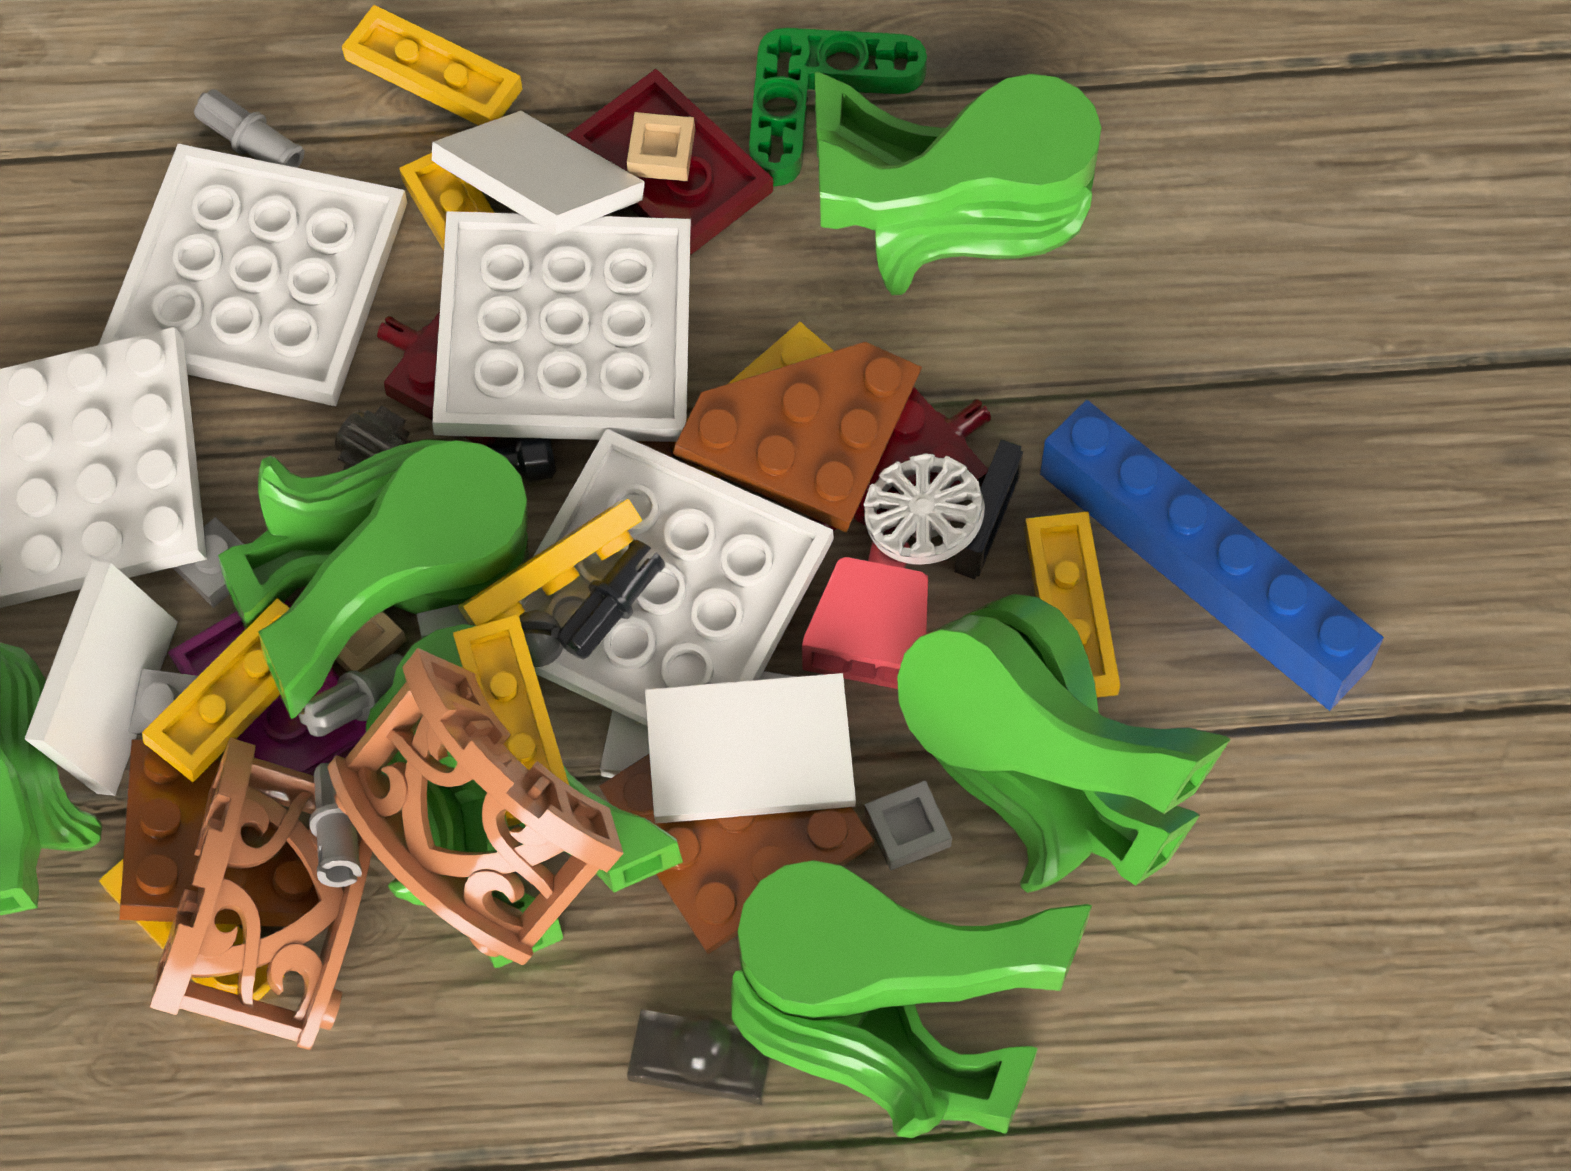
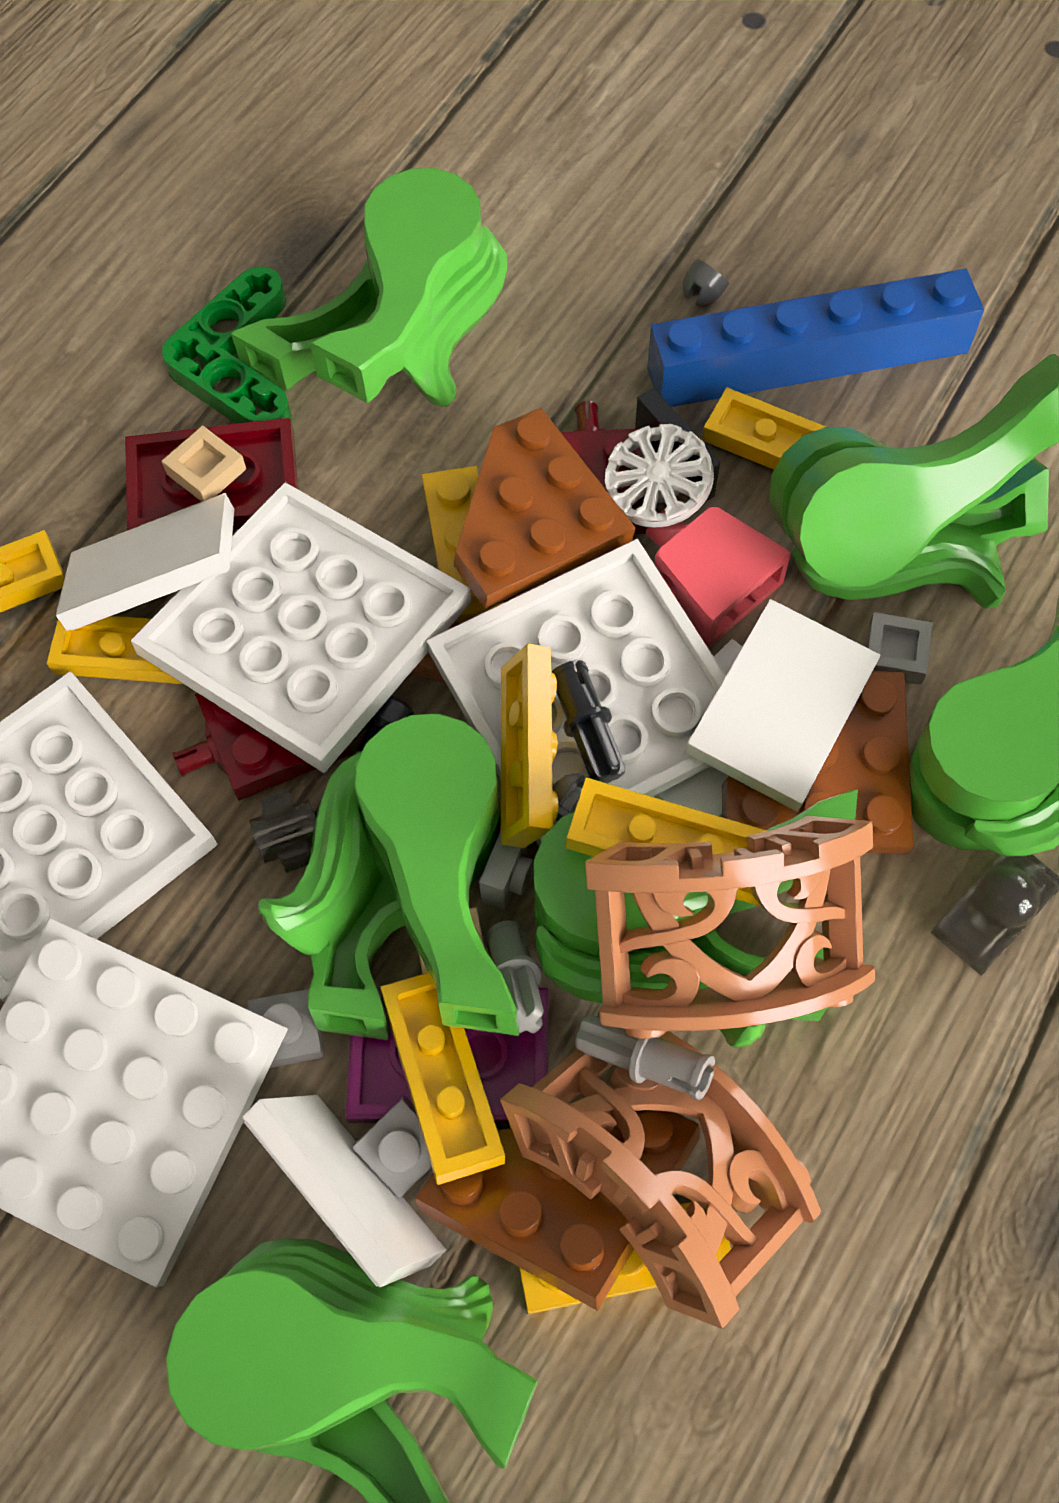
camera: 55 degrees left, 0 degrees up
none -> dark grey hinge [682,259,729,306]

